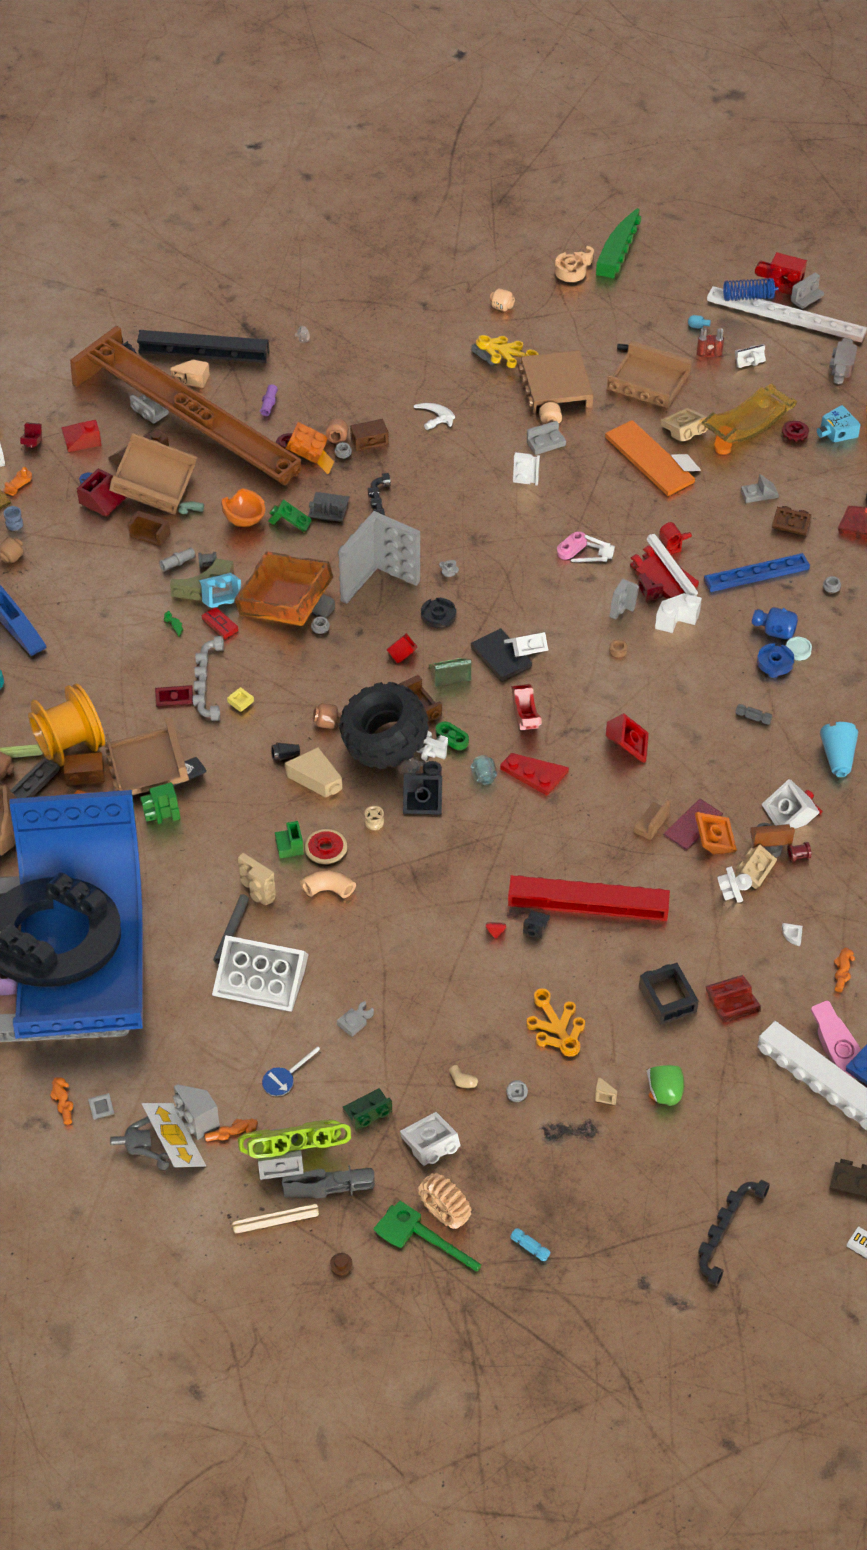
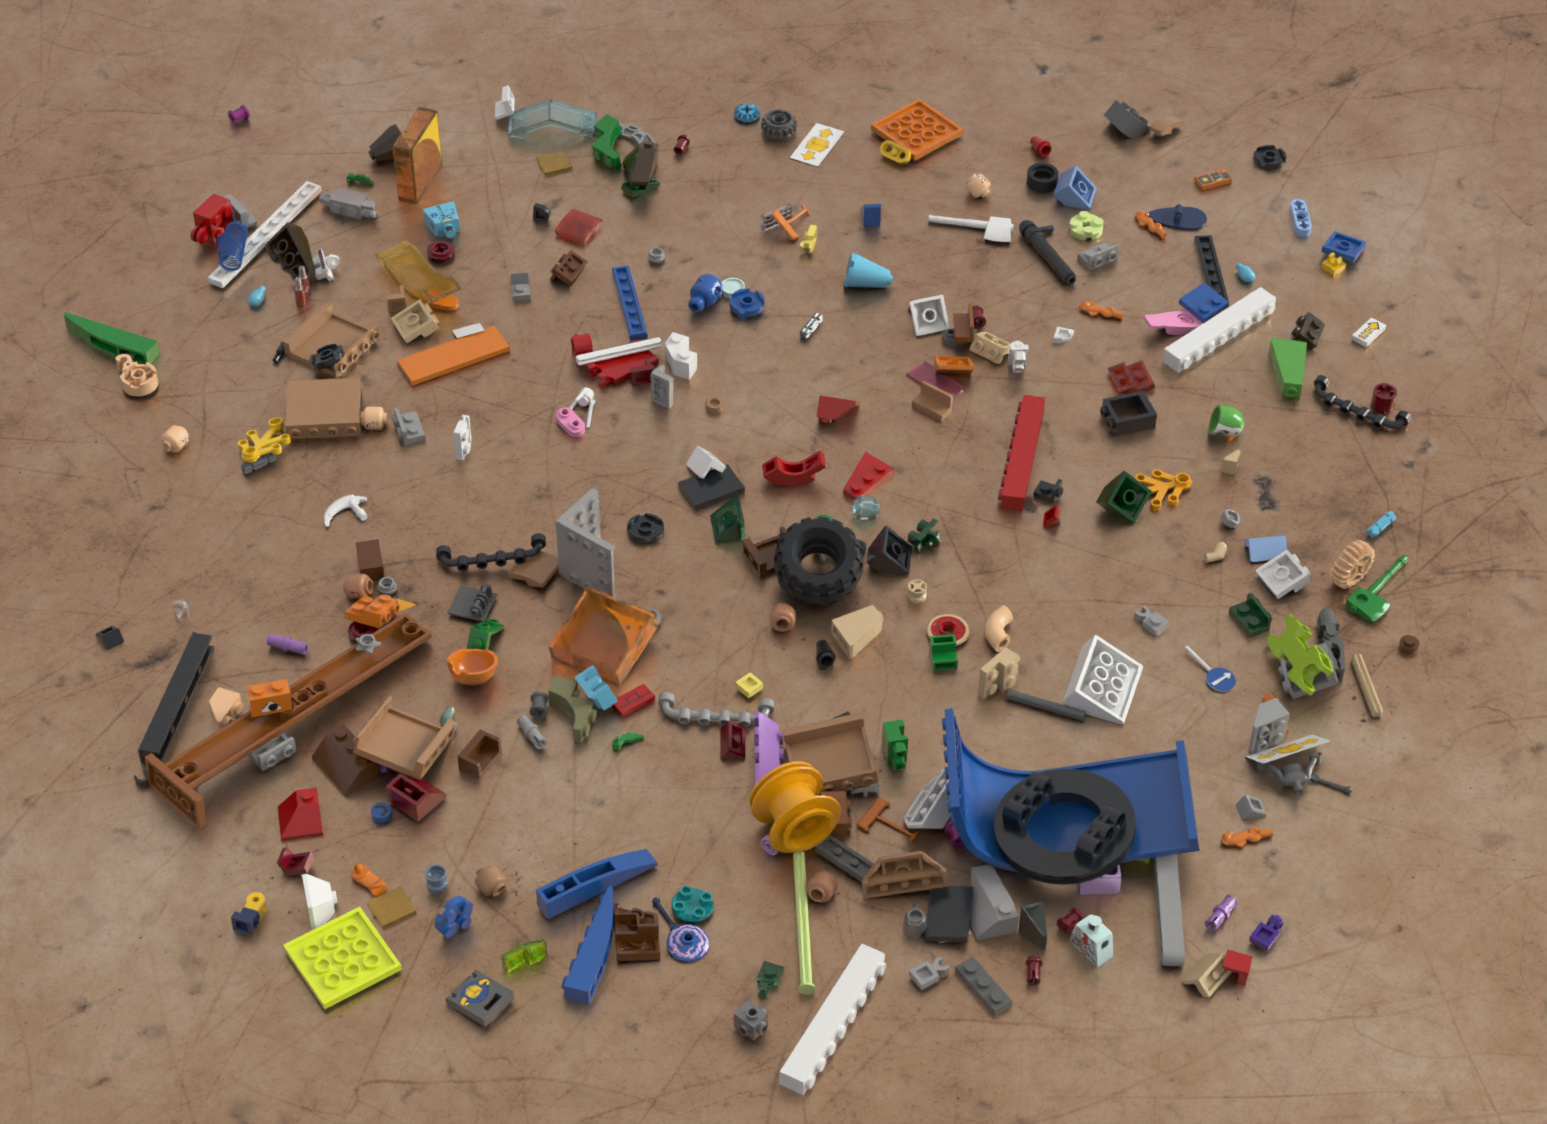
camera: 85 degrees left, 5 degrees down
red panel [387,633,418,663] -> none
none -> black slope [95,626,124,649]
none -> orange brick [246,679,292,717]
none -> dark brown wedge [265,222,316,282]
none -> black tile [309,344,345,369]
none -> light grey plate [356,634,381,654]
none -> medium nougat panel [387,285,406,313]
none -> medium lavender wedge [754,711,783,785]
none -> dark green hips [907,518,942,554]
none -> dark green slope [1096,471,1152,523]
none -> light blue panel [1244,535,1287,562]
none -> bright green slope [1269,337,1307,398]
none -> dark grey hinge [1311,774,1353,794]
none -> dark red piece [1370,383,1397,415]

